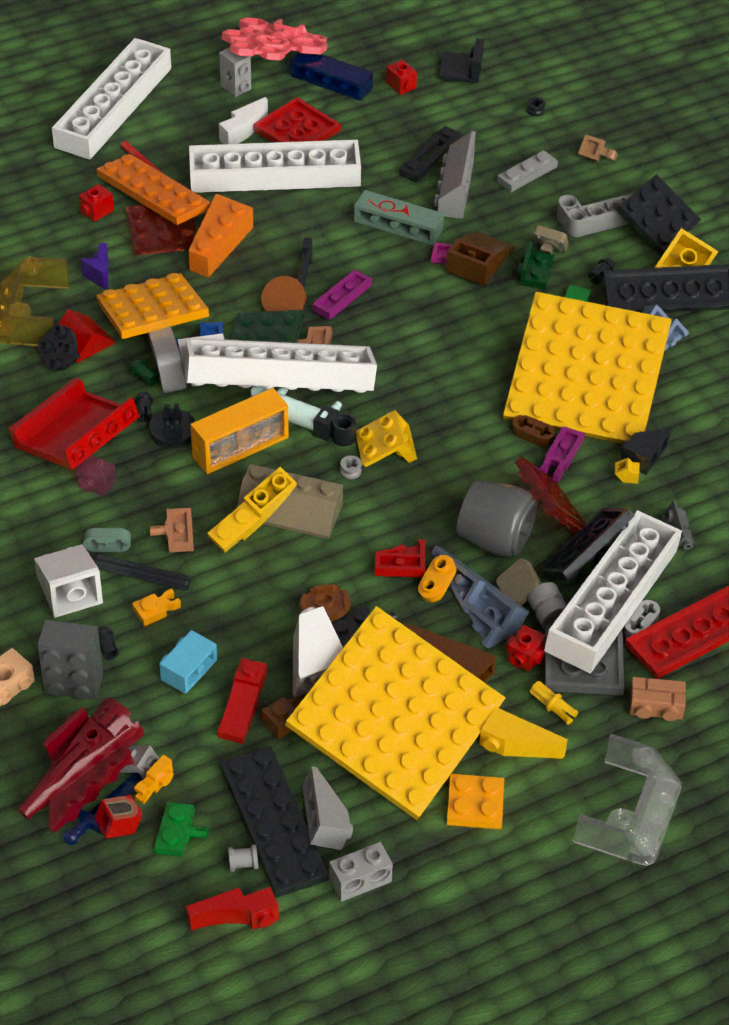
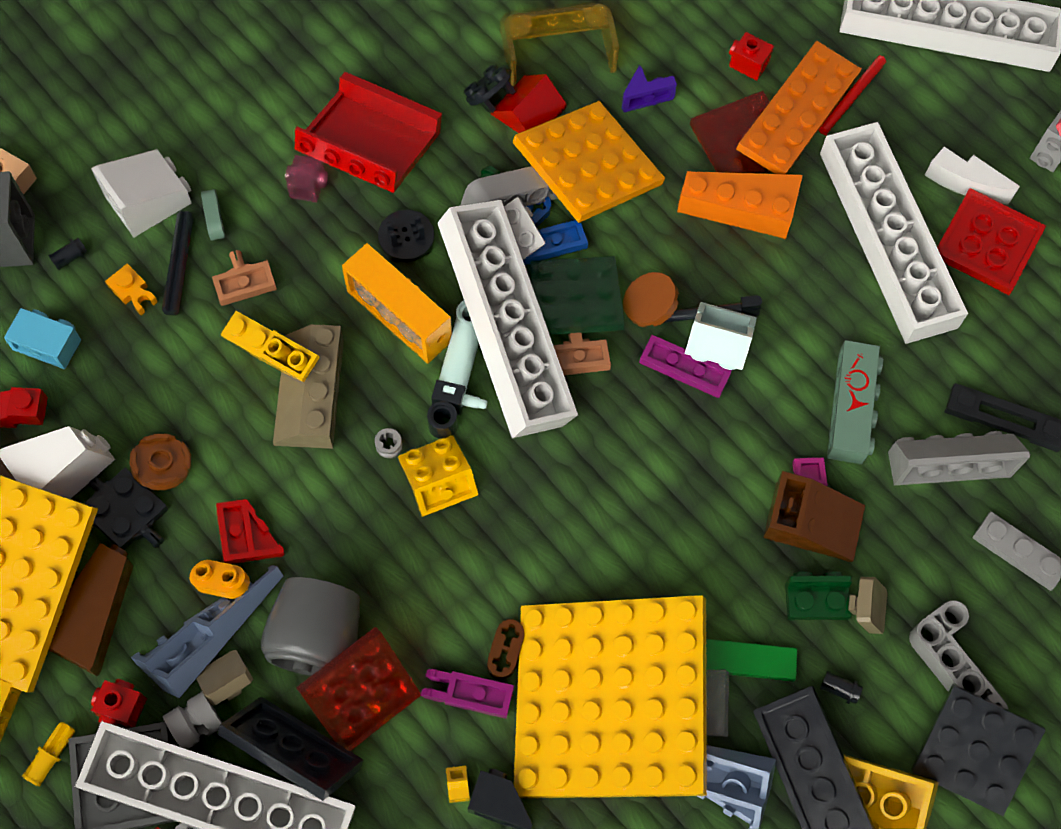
camera: 75 degrees right, 20 degrees up
black pin [134,392,153,422] -> none
none -> light aqua piece [685,302,757,370]

